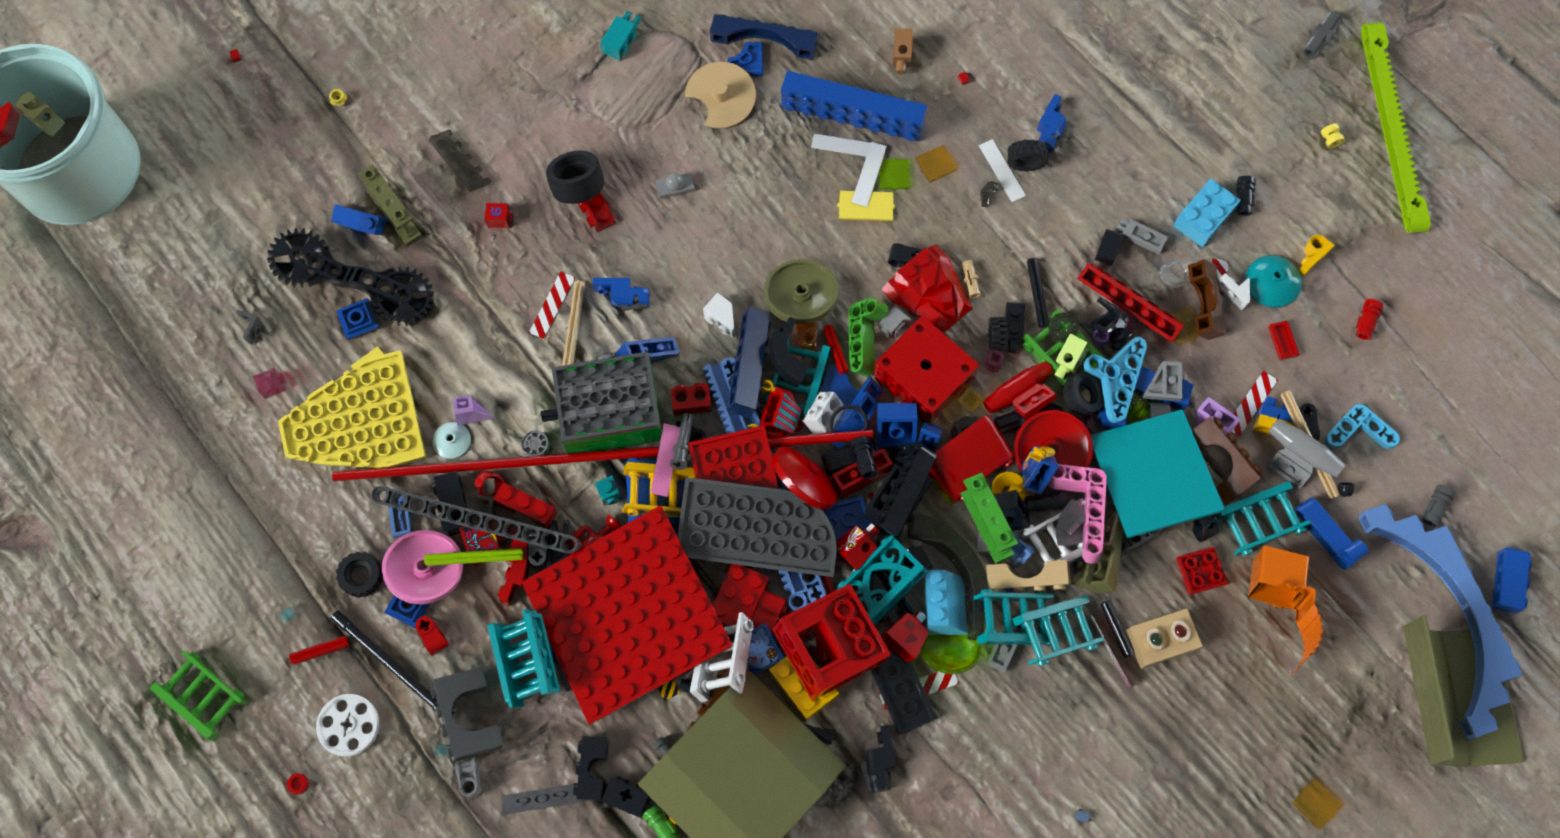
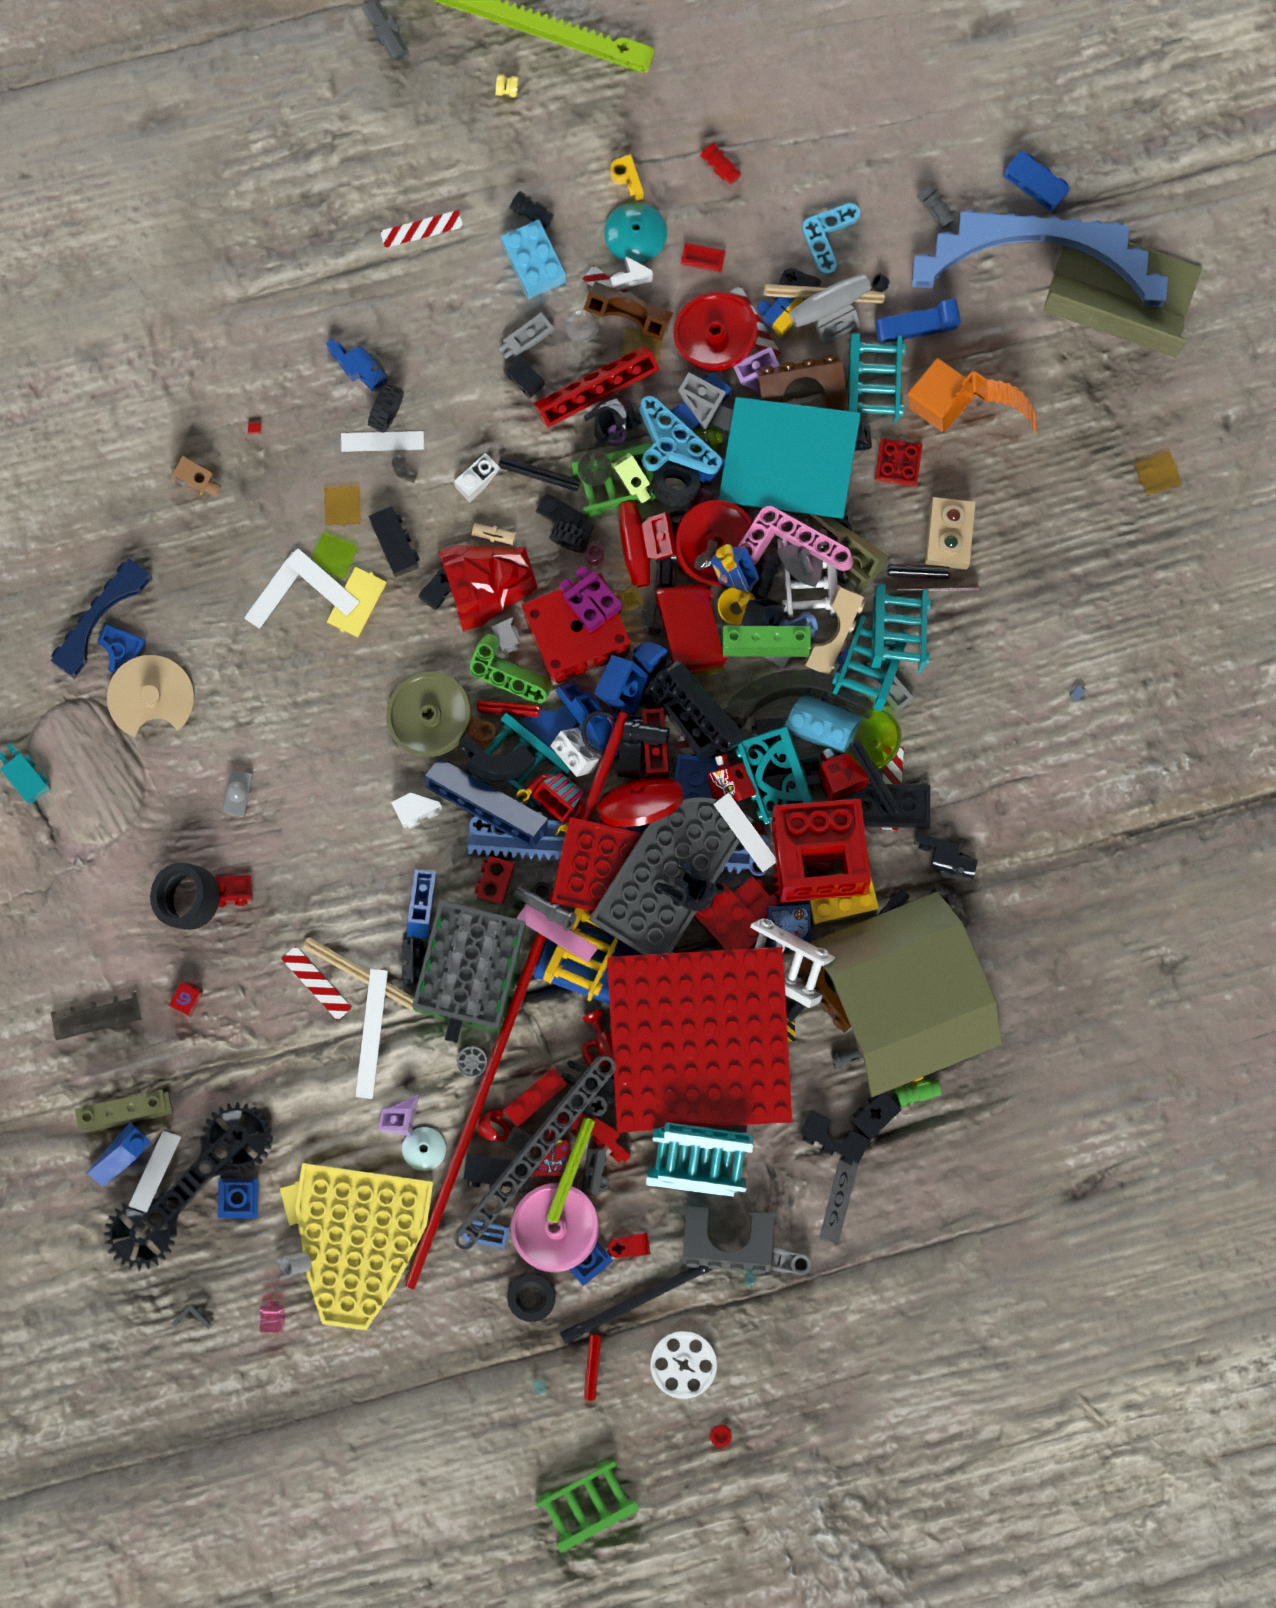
camera: 75 degrees left, 10 degrees up
blue plate [592,278,650,311] -> none
teal bracket [594,475,622,505] -> none
blue brick [781,71,927,142] -> none
none -> white sticker [129,1131,181,1212]
none -> light grey piece [275,1252,311,1280]
none -> white sticker [355,969,388,1099]
none -> black brick [368,506,420,578]
none -> sticker [380,210,463,248]
none -> white slope [454,453,500,502]
none -> magenta hips [559,566,622,634]
none -> dark grey hinge [581,1148,609,1194]
none -> black piece [655,858,725,911]
none -> red dish [673,292,758,371]
none -> clear smoke arm [694,541,718,570]
none -> white sticker [714,793,776,872]
none -> black axle [849,739,900,816]

